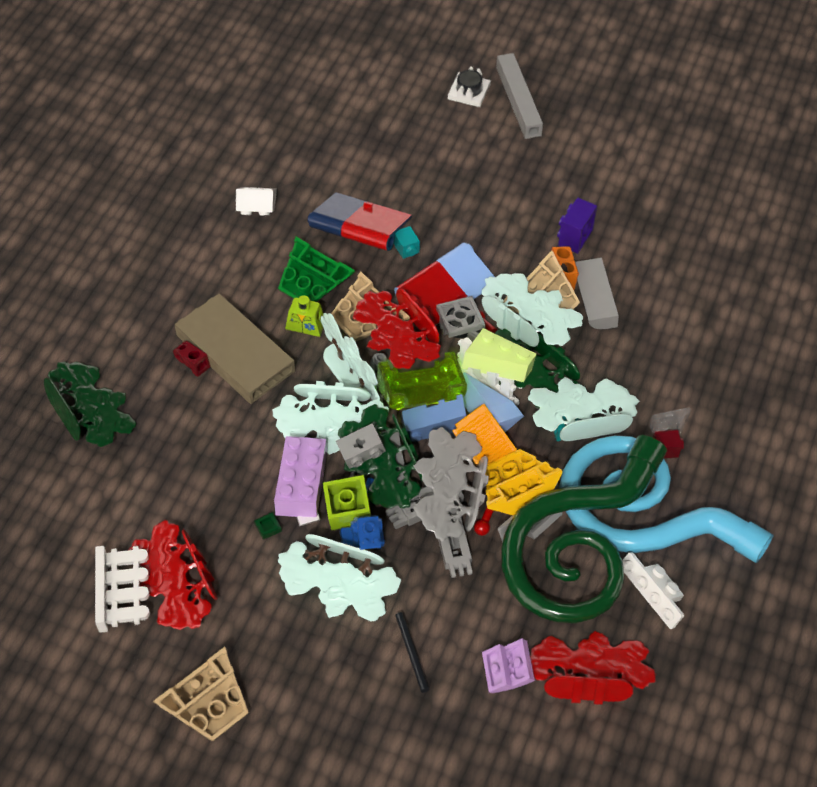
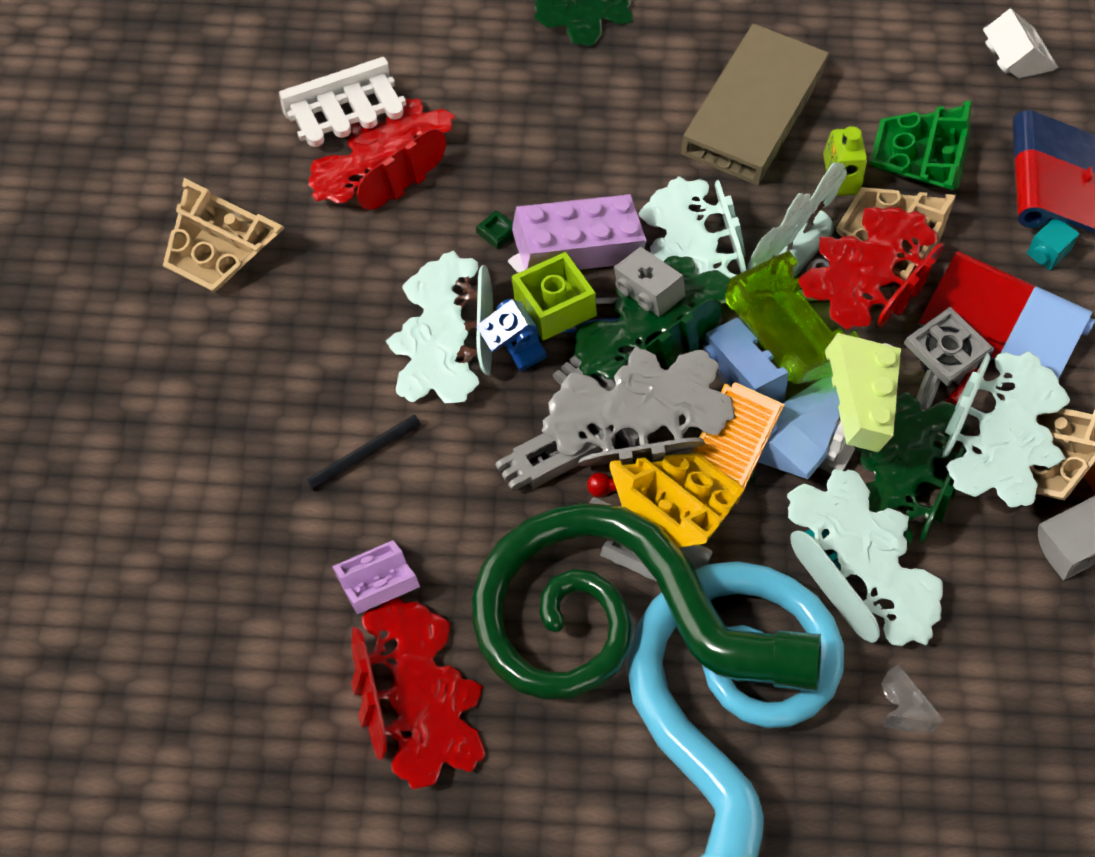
camera: 70 degrees right, 5 degrees up
dark red leg [173,341,211,377] -> none
white bracket [623,552,684,629] -> none
dark red brick [653,430,684,458] -> none

